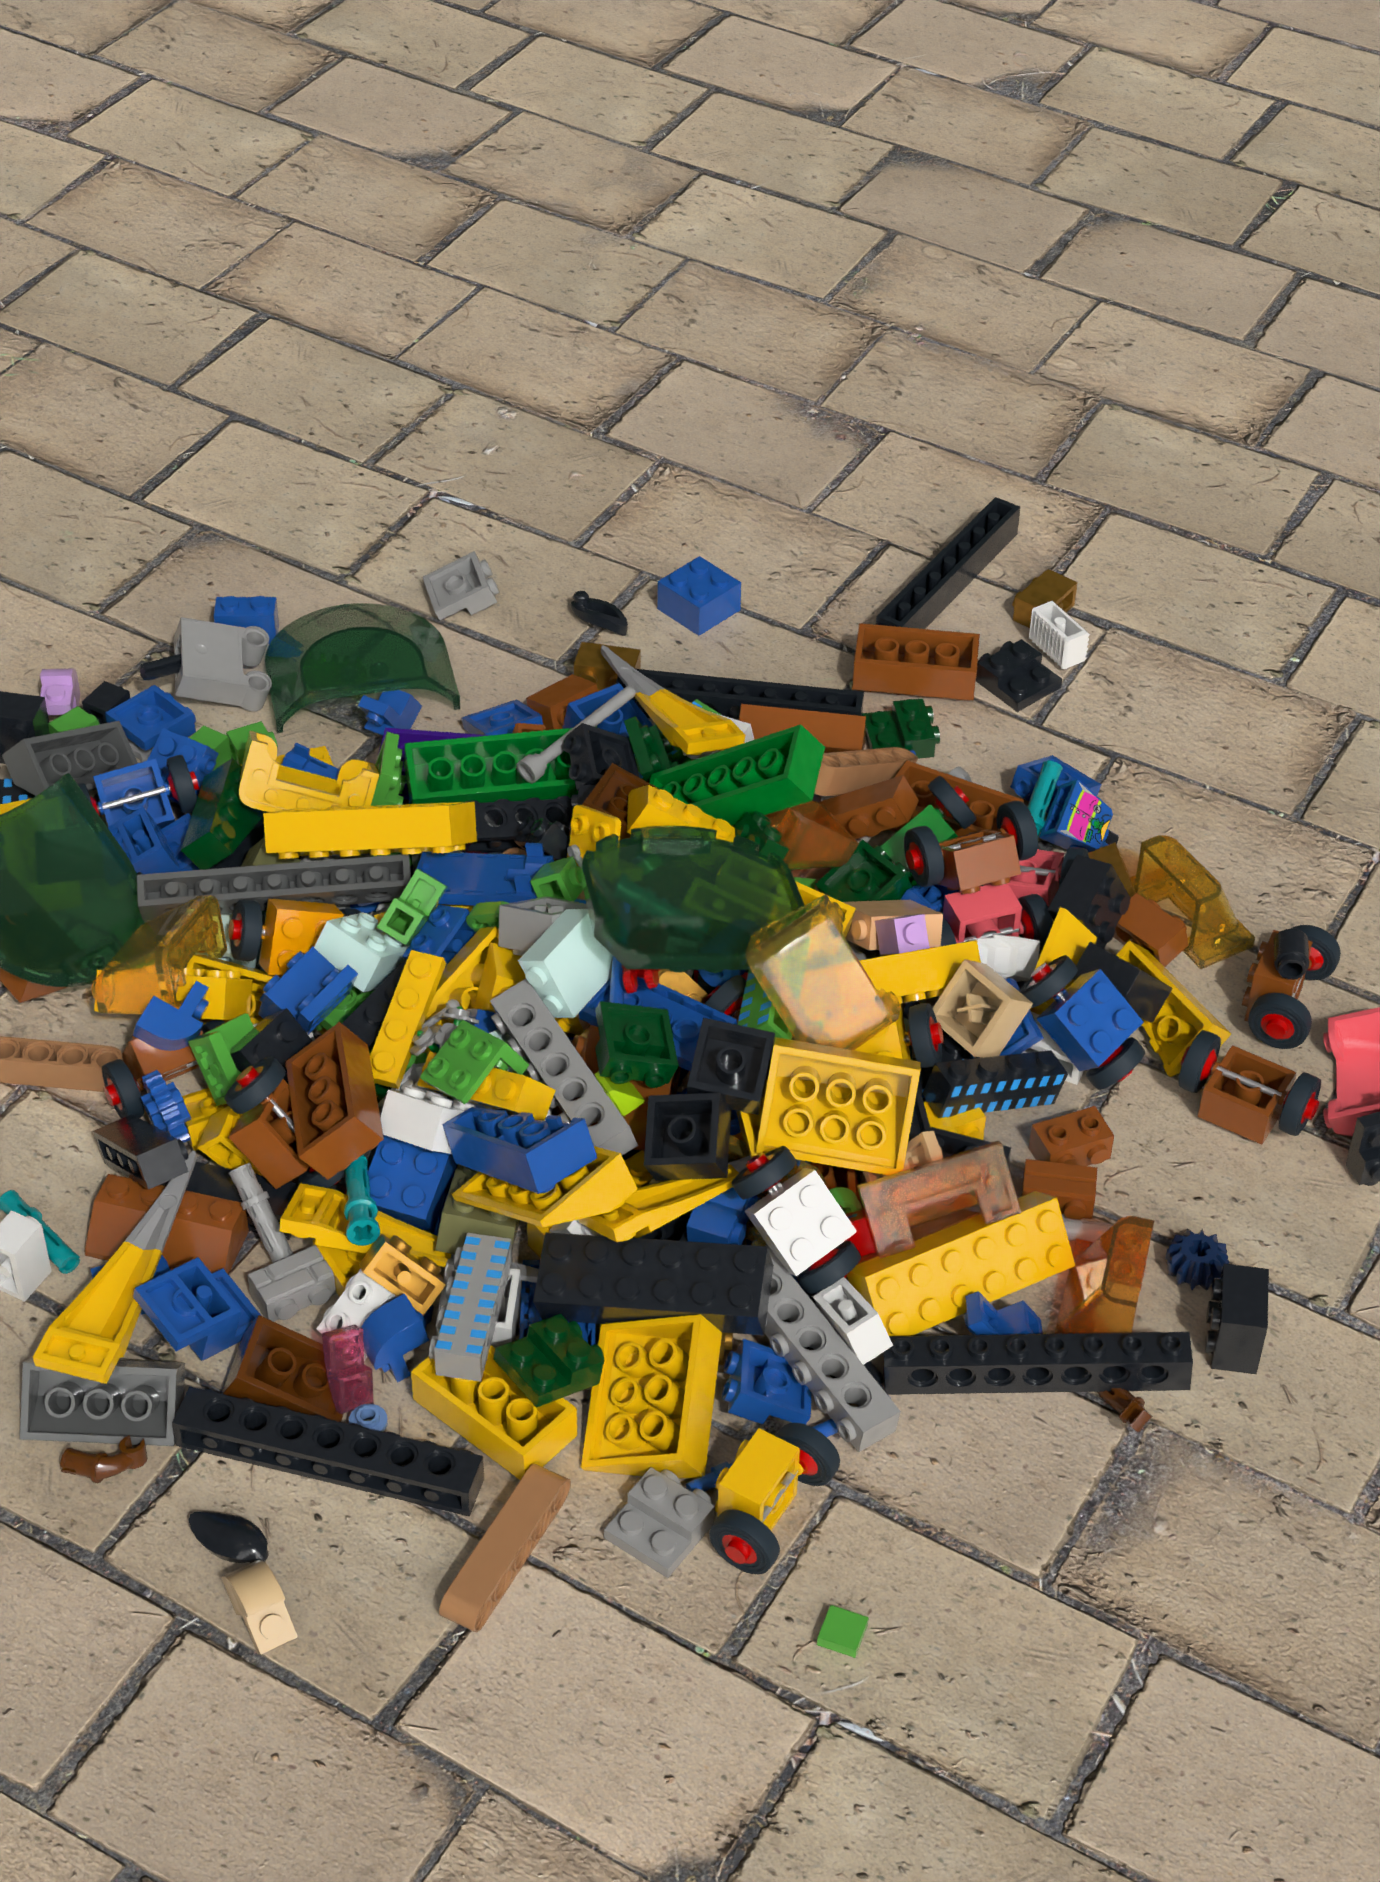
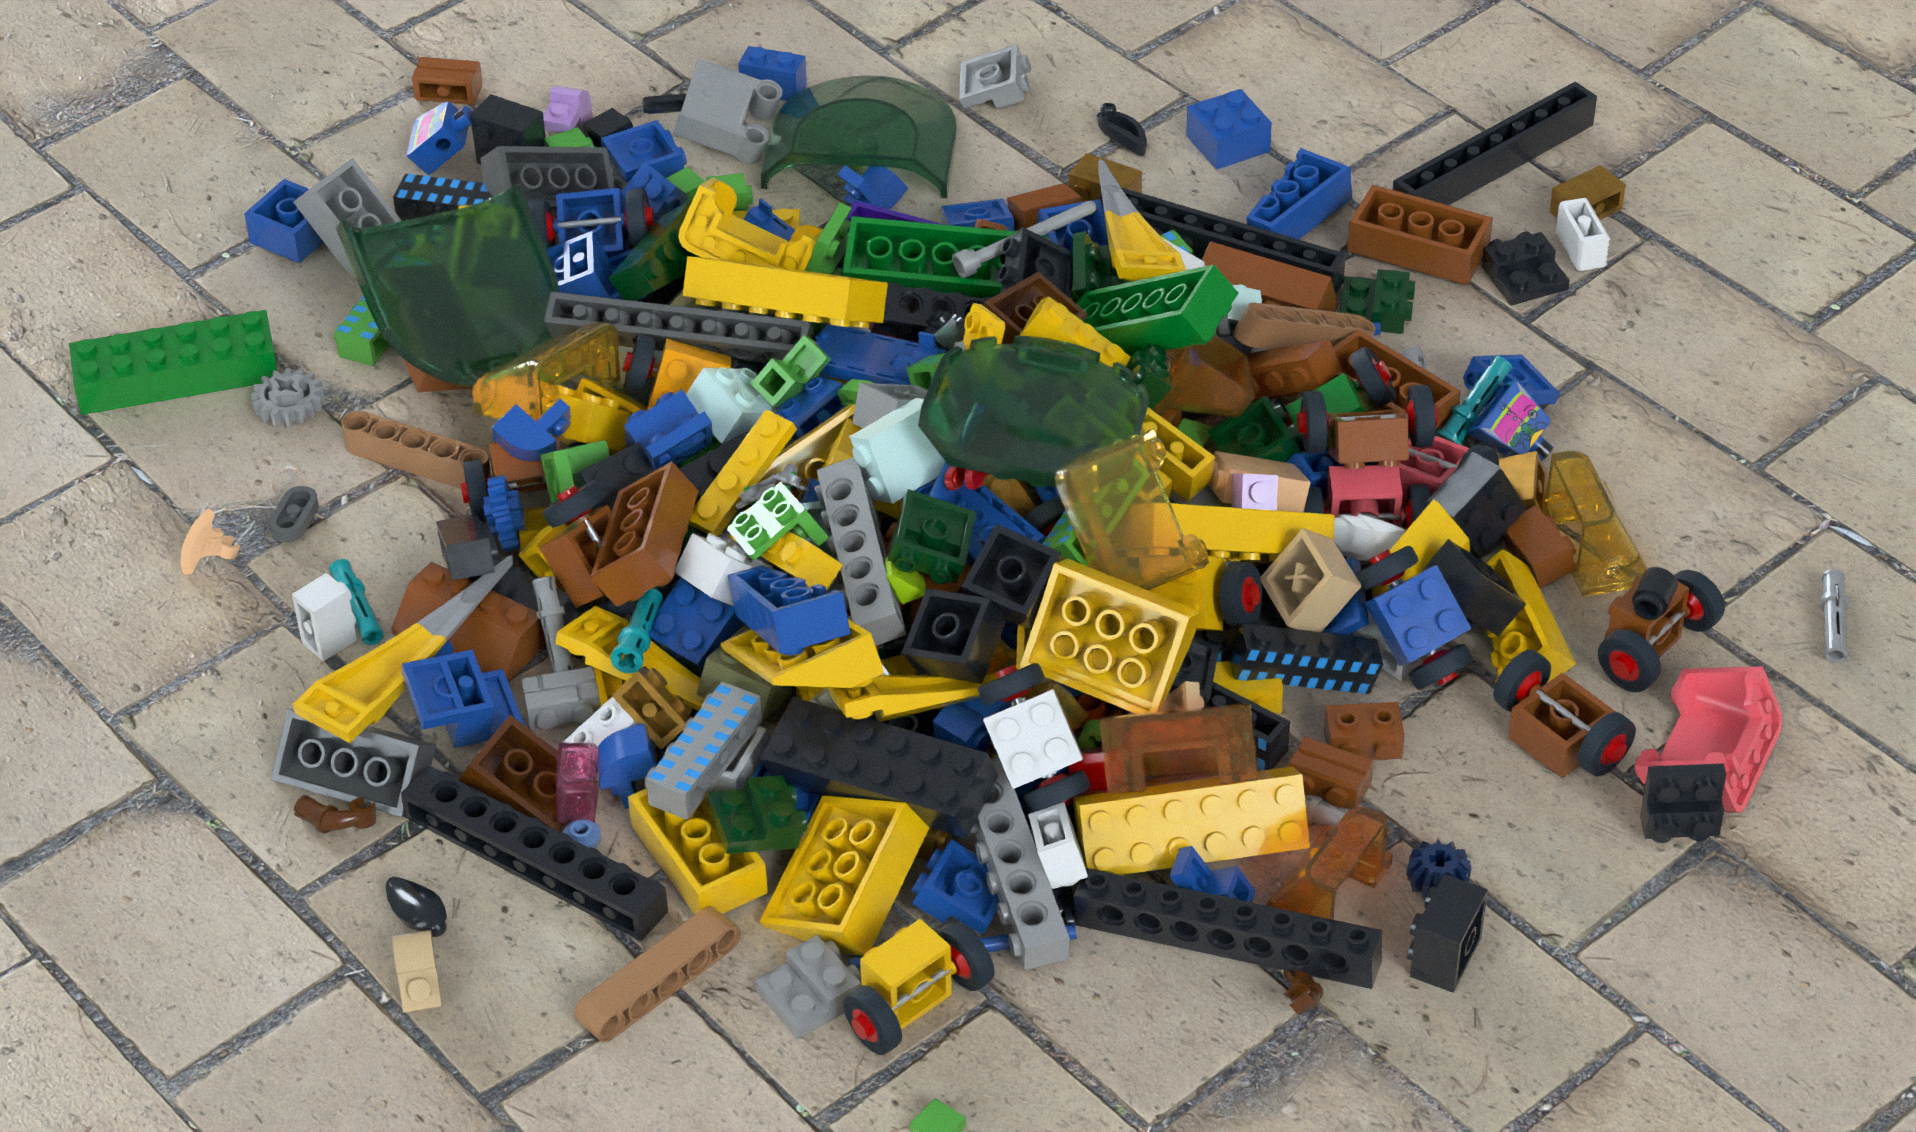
camera: 20 degrees right, 0 degrees up
none -> blue wedge [1246,148,1352,239]

